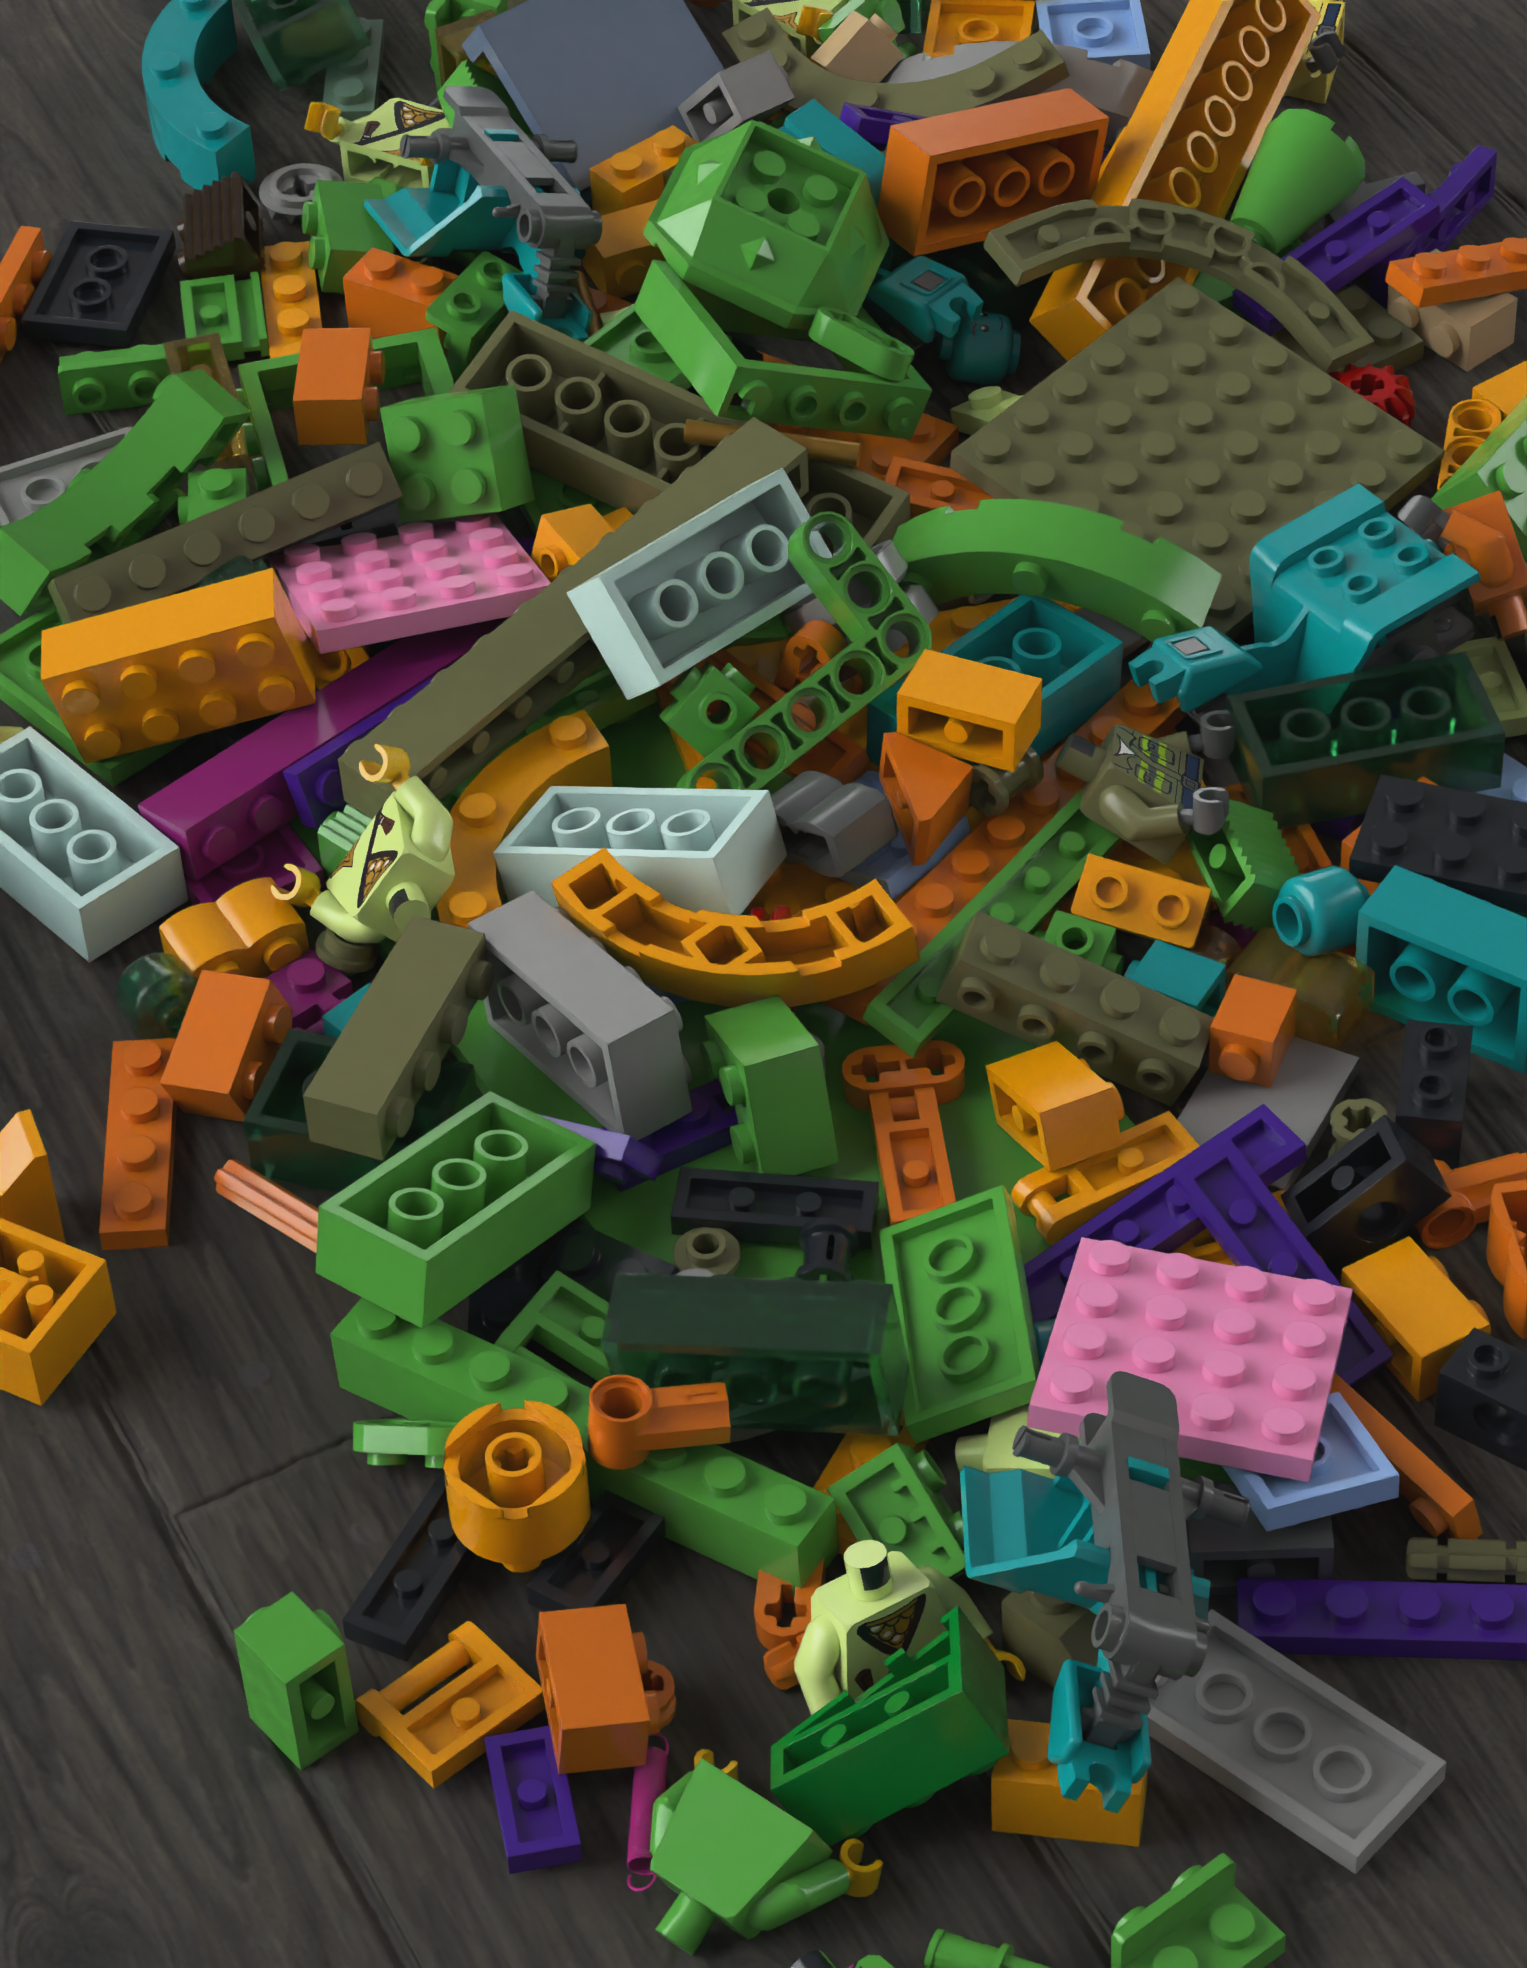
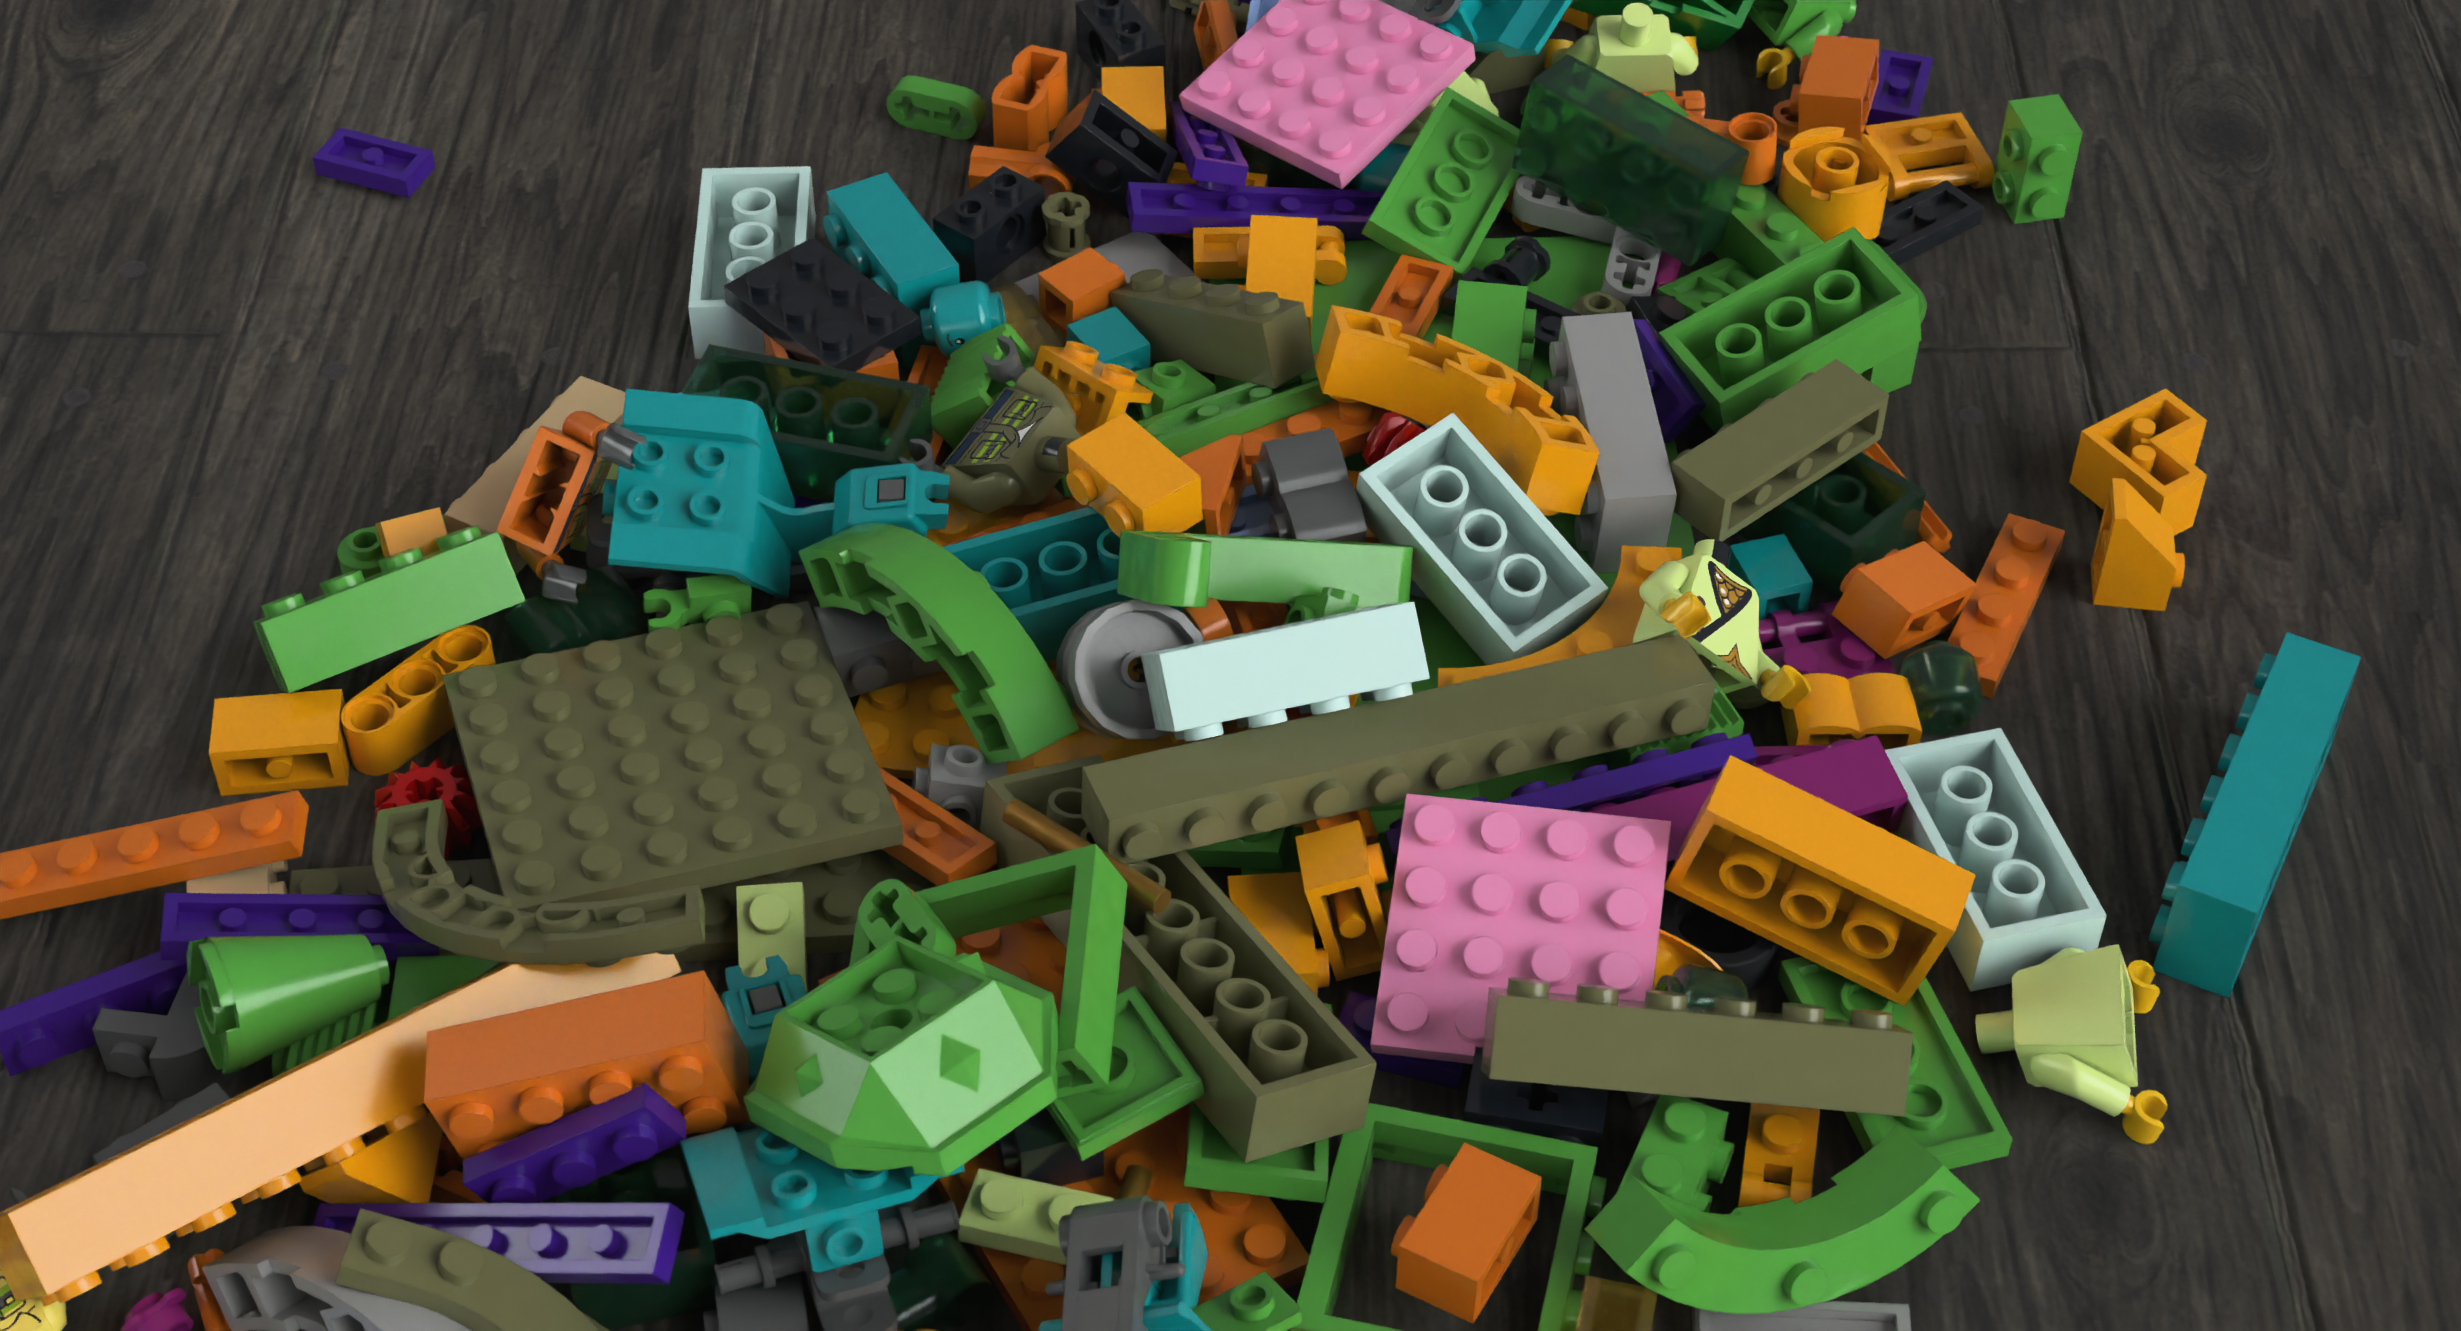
camera: 155 degrees left, 0 degrees up
bright green brick [380,384,535,524] -> none

